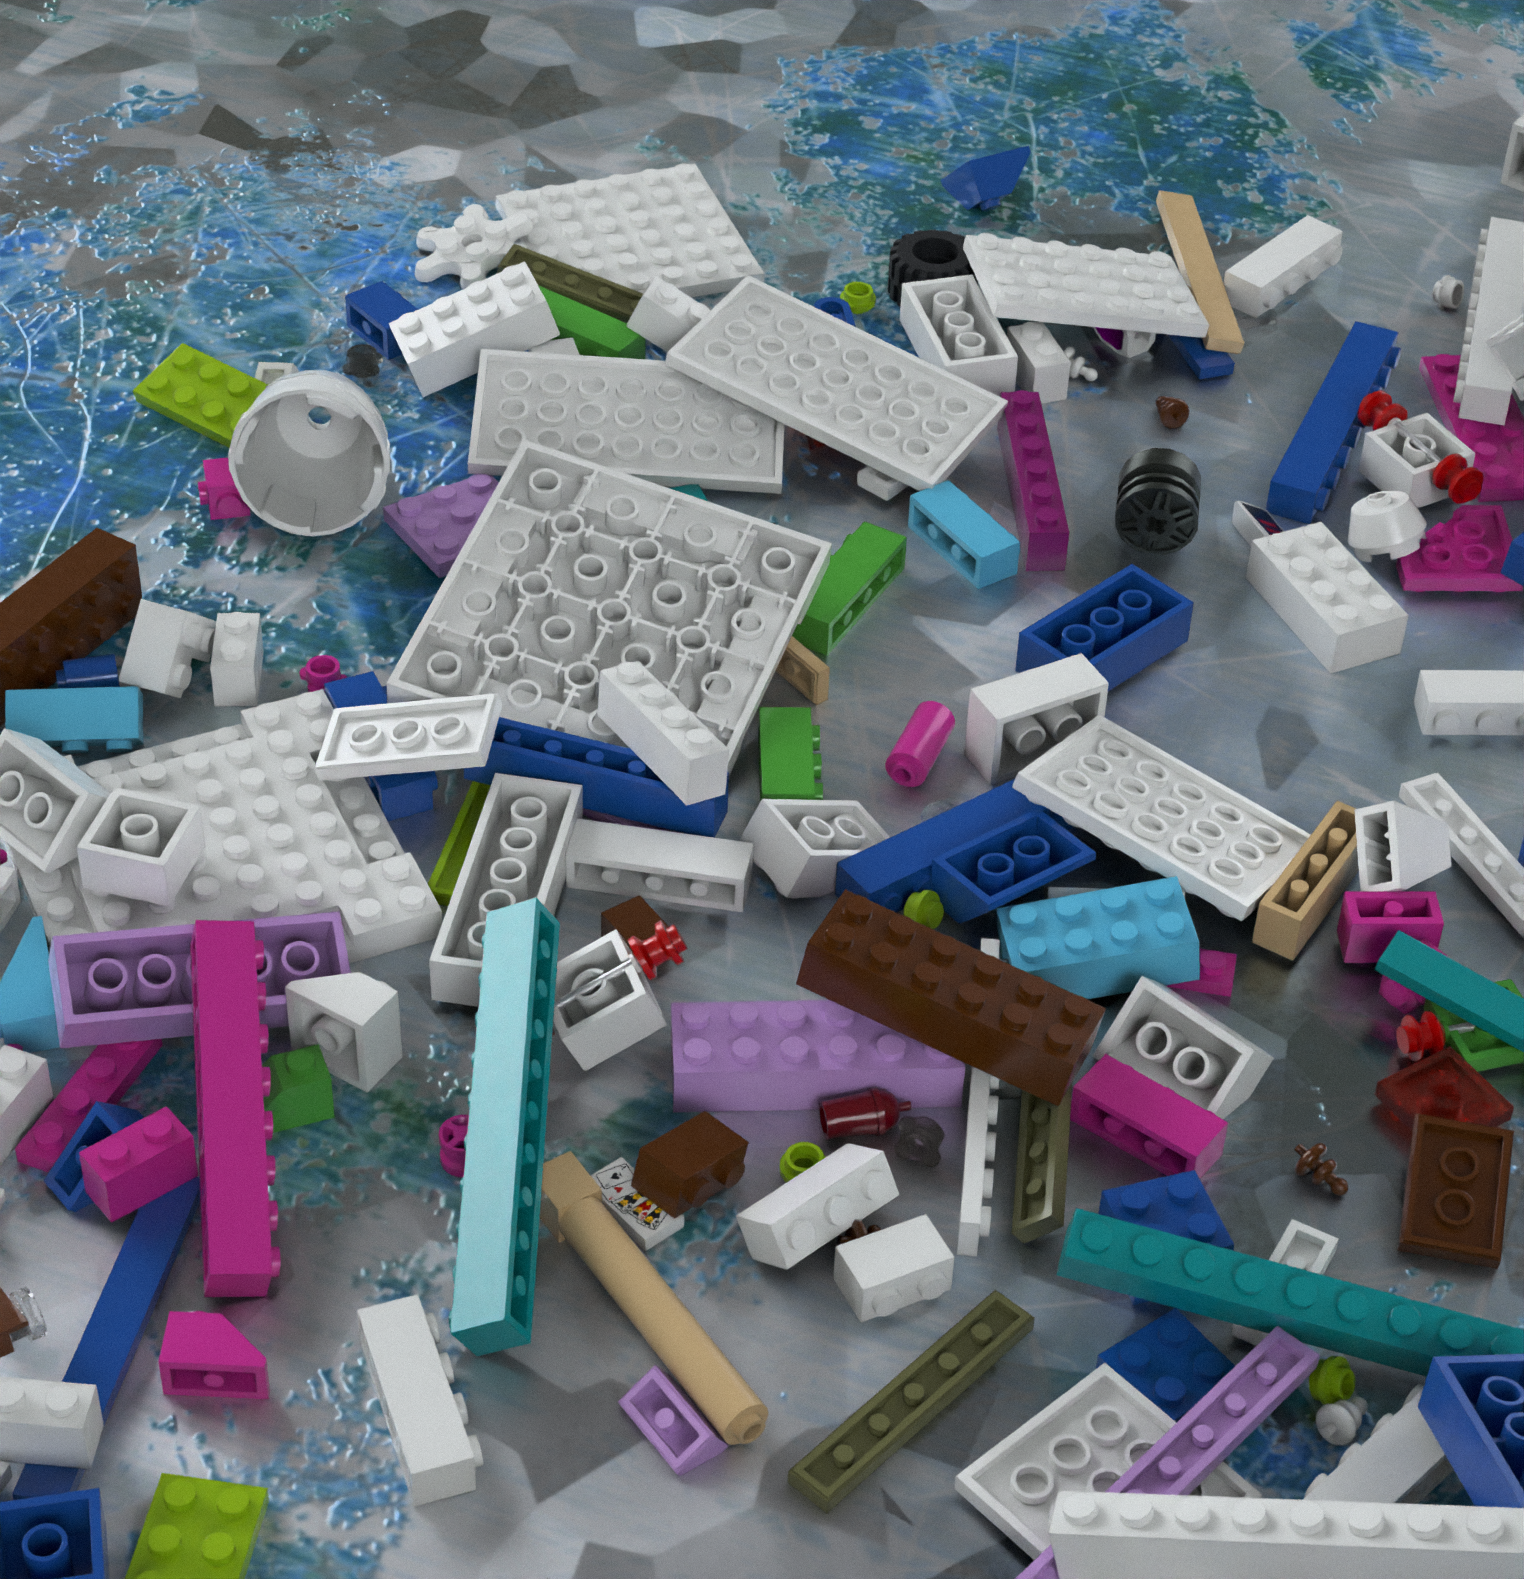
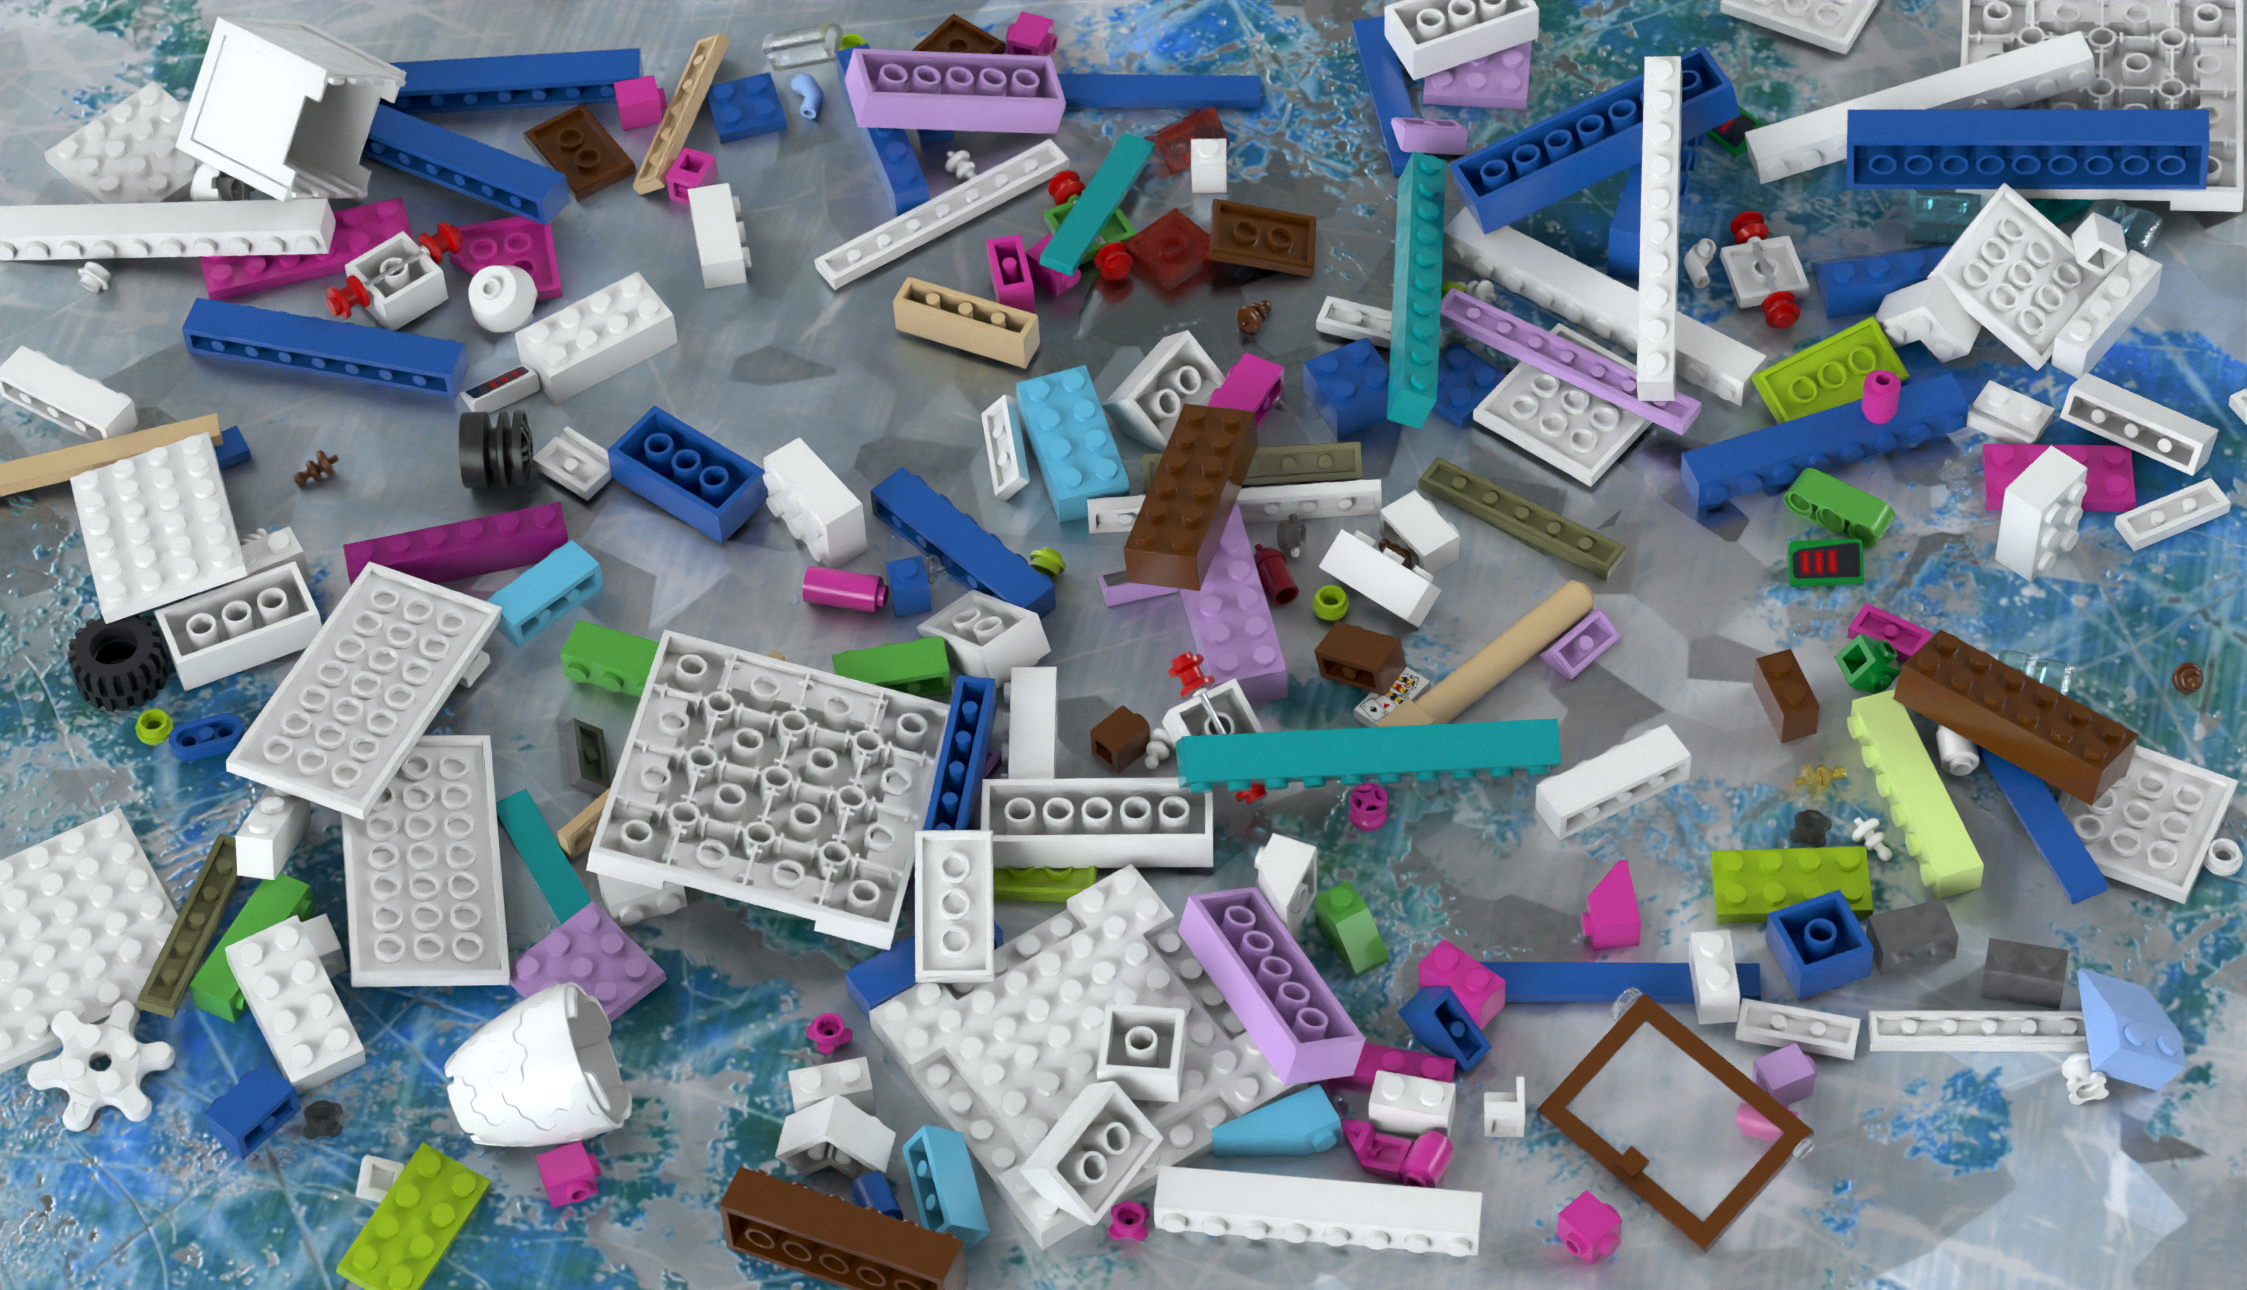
camera: 95 degrees left, 10 degrees up
dark pink brick [190,920,281,1297] -> none
white brick [597,661,729,806] -> none
blue slope [932,808,1096,924] -> none
white plate [1012,715,1311,921] -> none
white slope [1354,800,1452,891] -> none
none -> white plate [533,426,611,501]
none -> blue brick [885,555,932,618]

